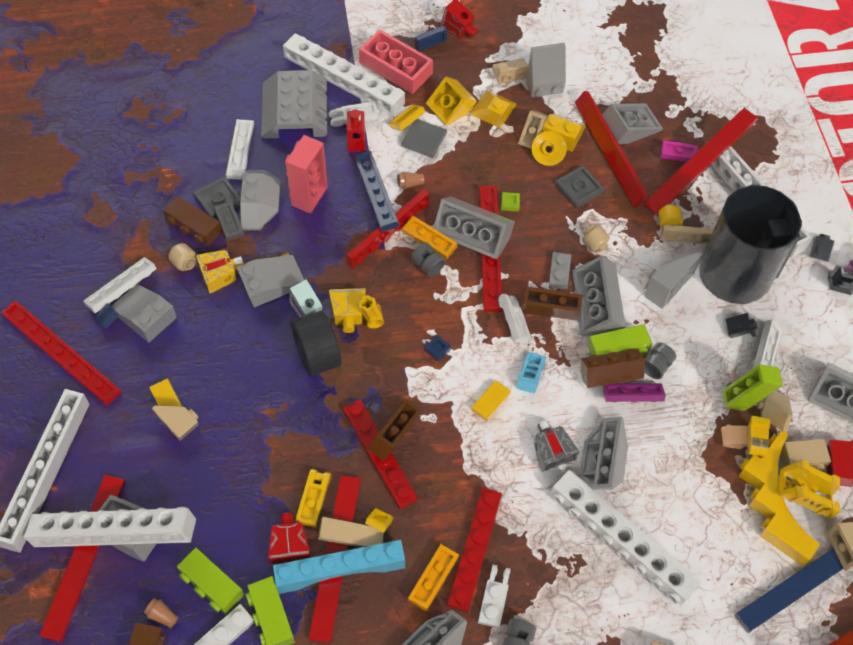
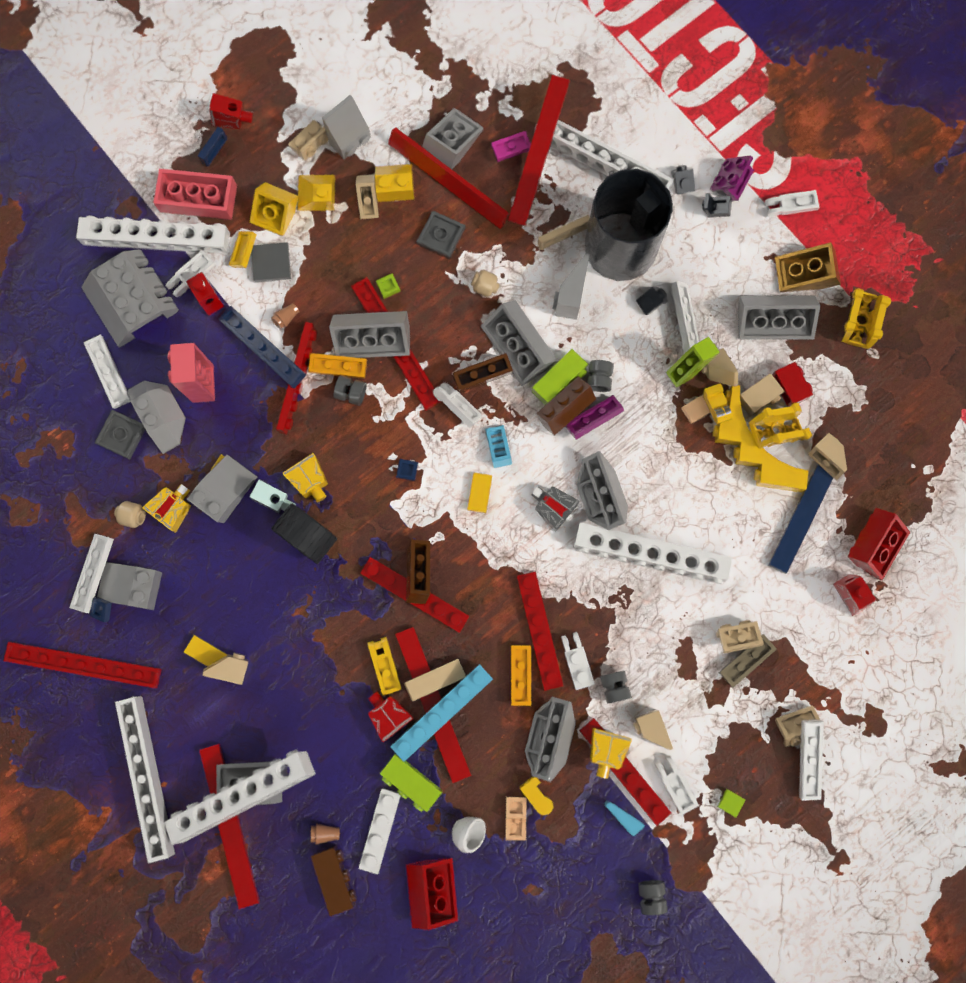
camera: 25 degrees left, 20 degrees up
reddish brown brick [163,196,222,247] -> none
lime brick [177,548,244,615] -> none
dark grey plate [214,201,244,241] -> none
yellow piece [358,295,384,328] -> none
yellow tile [365,508,393,532] -> none
yellow dish [532,131,567,166] -> none
light grey plate [549,252,571,289] -> none
yellow head [658,204,683,228] -> none

